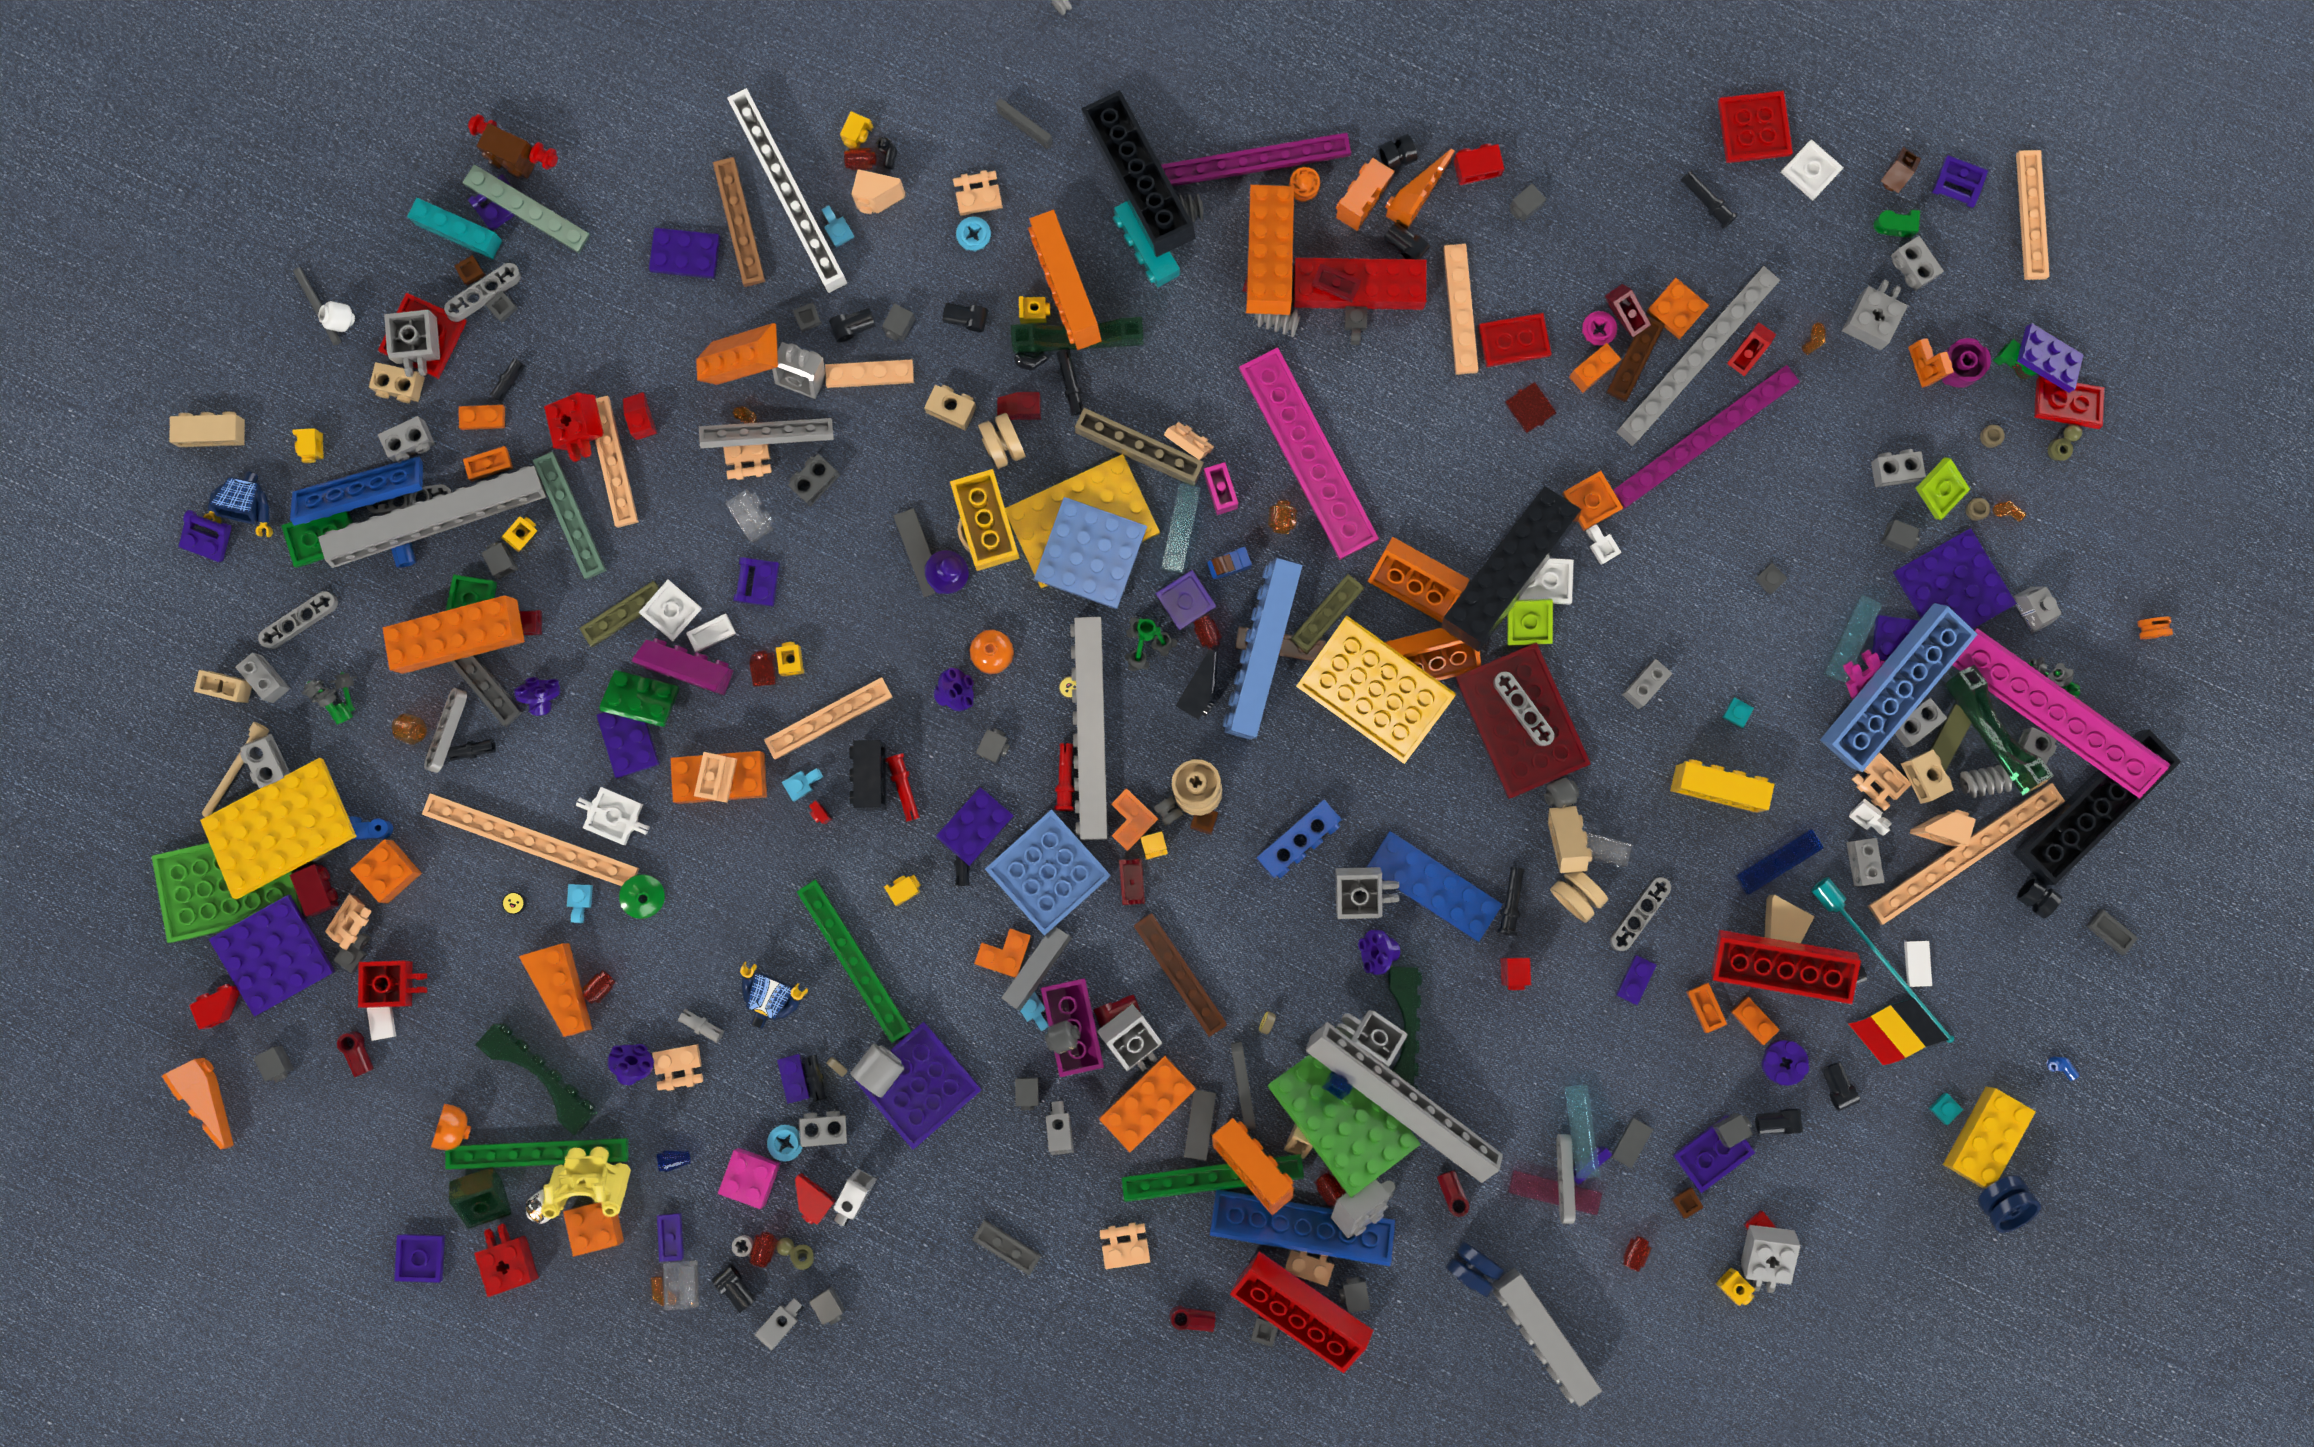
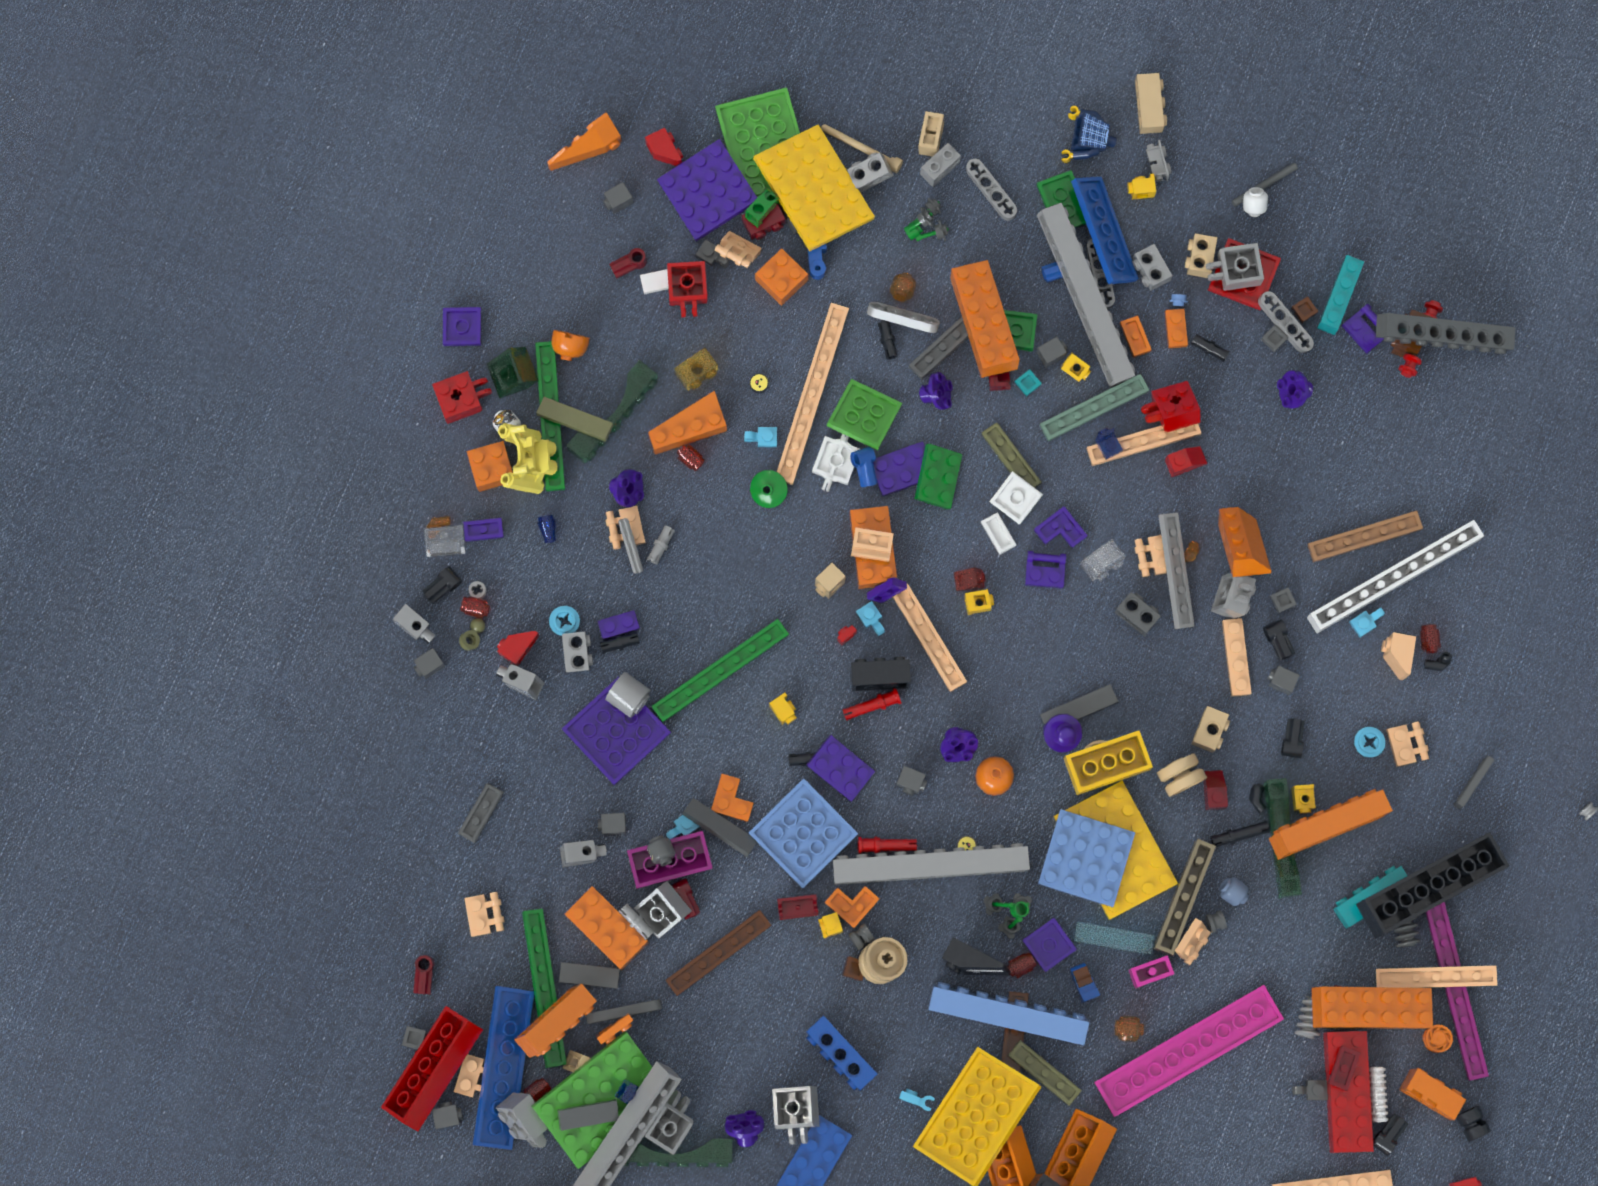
camera: 85 degrees right, 5 degrees down
dark purple plate [178,510,231,562] -> none
sand green plate [462,164,590,253] -> none
magenta slope [632,638,733,696] -> none
dark purple plate [649,228,720,279] -> none
dark pink brick [718,1148,781,1209] -> none
torso [740,962,808,1029] -> none
dark tan tile [826,1057,848,1077] -> none
yellow brick [840,111,873,150] -> none
dark tan tile [1259,1011,1276,1035] -> none
orange wedge [1385,149,1455,230] -> none
none -> olive tile [536,397,614,442]
none -> dark grey tile [557,1099,619,1131]
none -> orange plate [596,1013,633,1044]
none -> light grey axle [618,518,643,574]
none -> light grey pin [618,903,655,940]
none -> clear yellow brick [674,347,718,391]
none -> green leg [745,189,779,228]
none -> tan brick [815,563,846,599]
none -> bright green plate [827,379,902,450]
none -> blue piece [850,447,878,487]
none -> dark purple plate [867,577,907,603]
none -> medium azure plate [899,1089,935,1111]
none -> teal plate [1015,369,1042,397]
none -> dark purple plate [1034,506,1088,548]
none -> clear blue bracket [1095,428,1123,460]
none -> light grey hinge [1146,140,1171,182]
none -> medium blue plate [1169,294,1188,306]
none -> dark grey wheel [1205,910,1227,933]
none -> sand blue head [1219,877,1249,906]
none -> dark purple plate [1277,370,1313,408]
none -> white piece [1369,1067,1389,1122]
none -> dark grey brick [1376,313,1515,354]
none -> light nougat plate [1376,966,1497,988]

